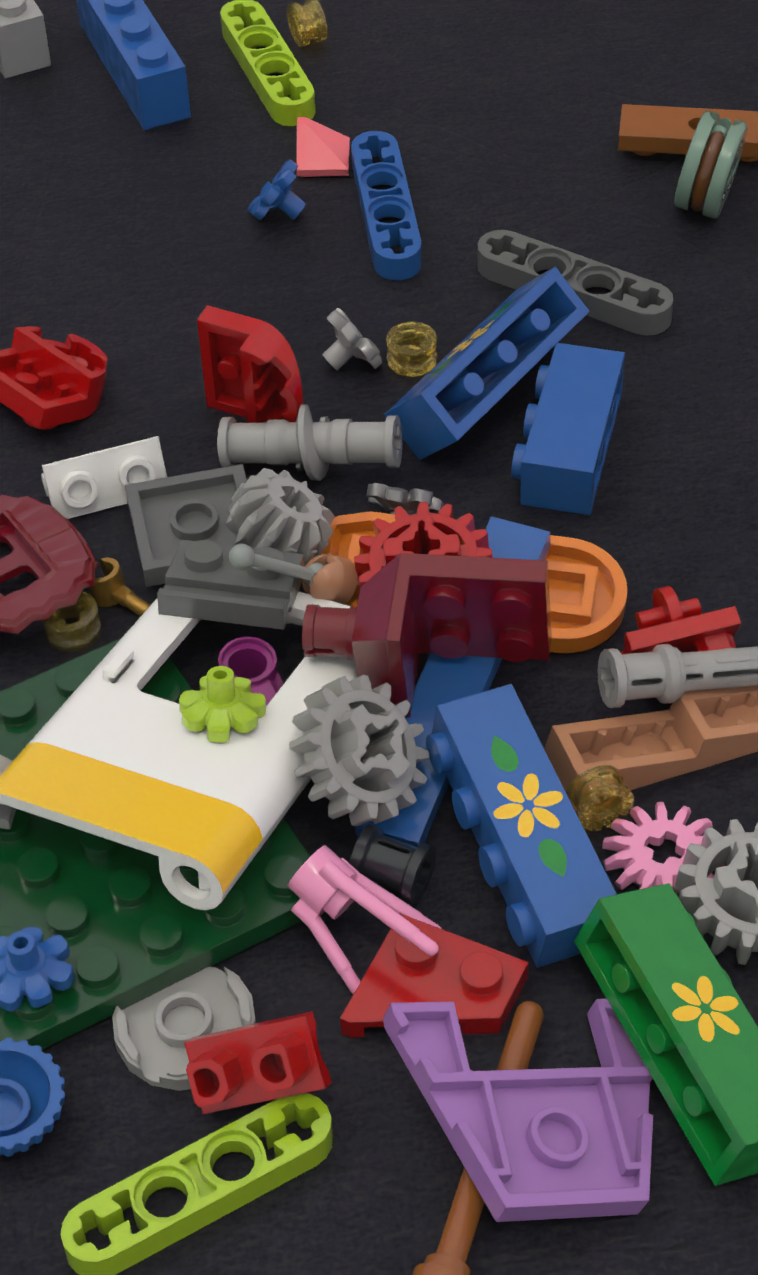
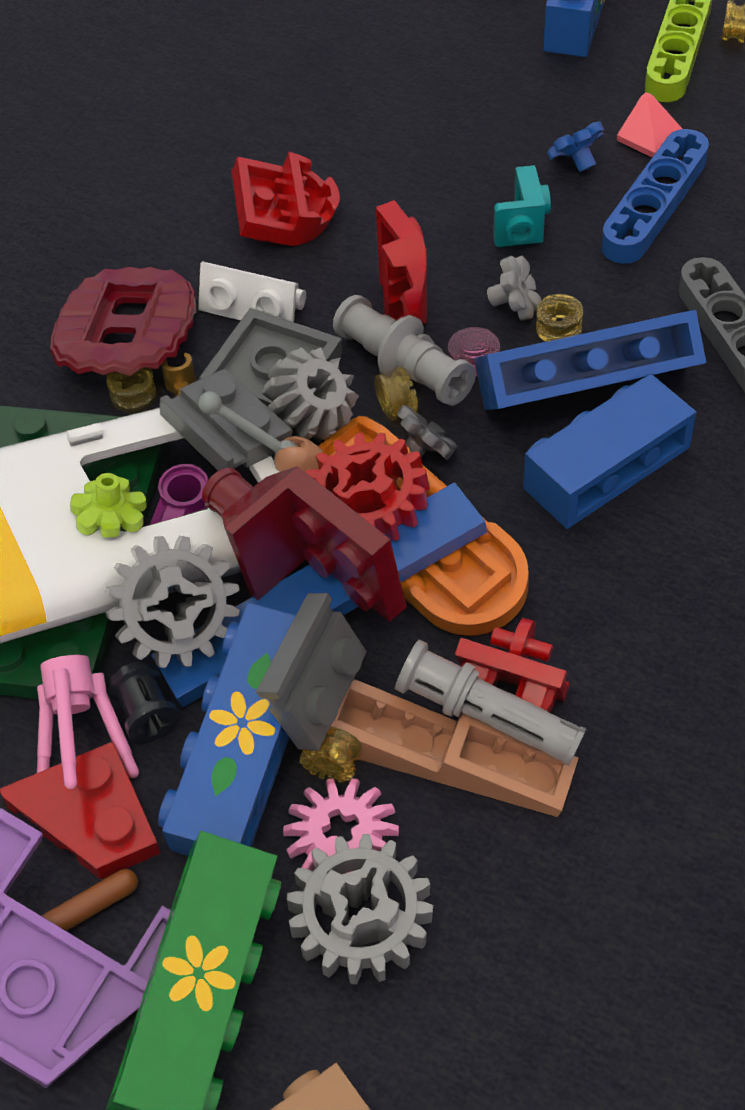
camera: 40 degrees right, 5 degrees up
none -> dark grey plate [256,593,367,750]
none -> clear yellow bush [374,367,418,421]
none -> clear pink plate [448,327,500,376]
none -> teal bracket [493,165,551,247]

